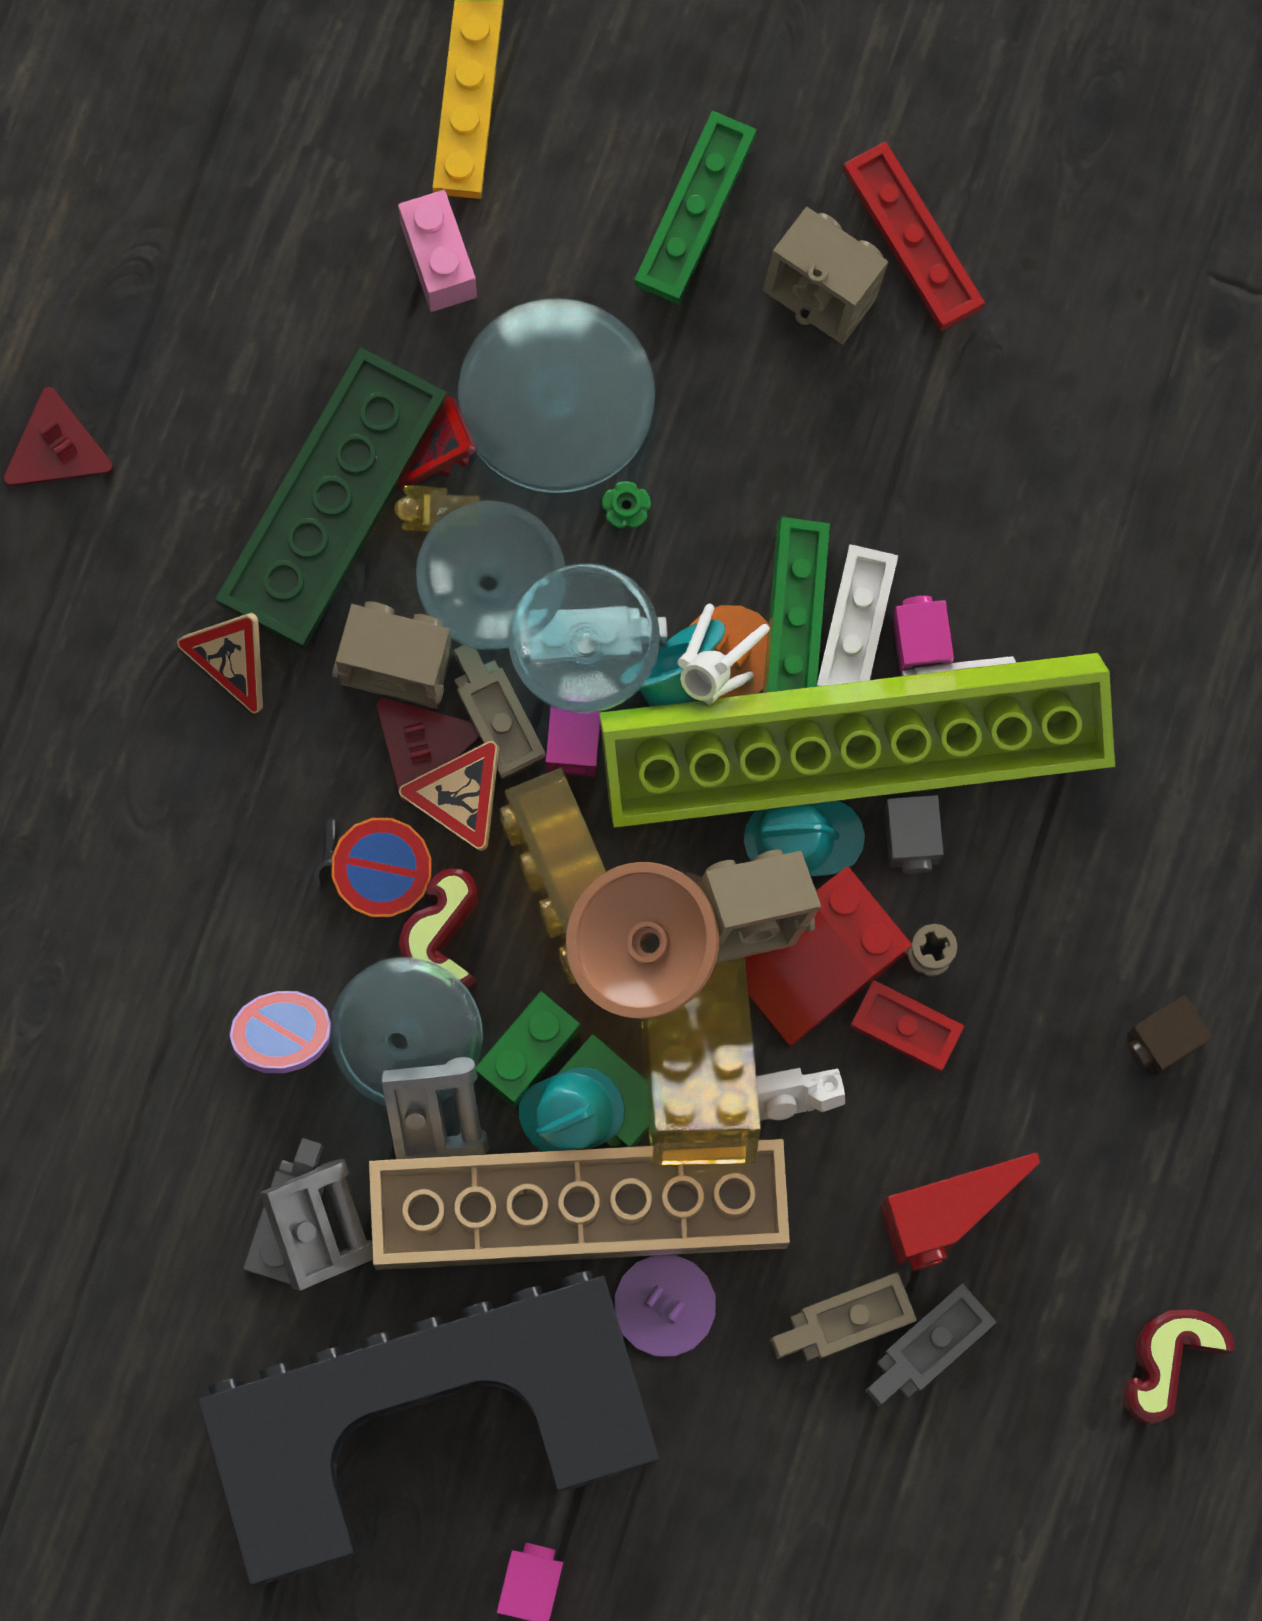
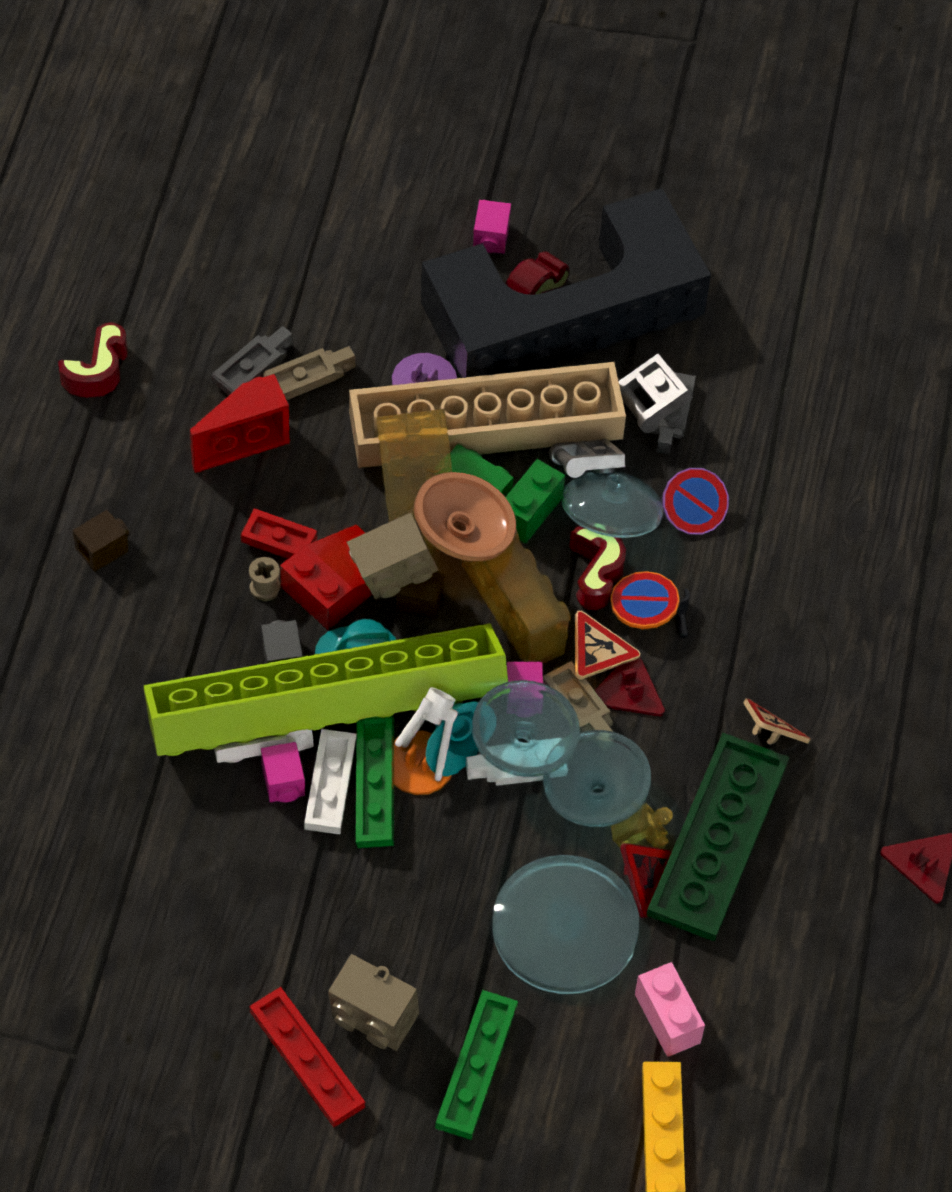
camera: 175 degrees right, 20 degrees down
dark tan brick [332,602,453,709] -> none
teal piece [519,1067,625,1152] -> none
green plate [602,481,651,529] -> none
white hinge [700,1068,845,1131] -> none
none -> dark red animal [505,251,570,295]

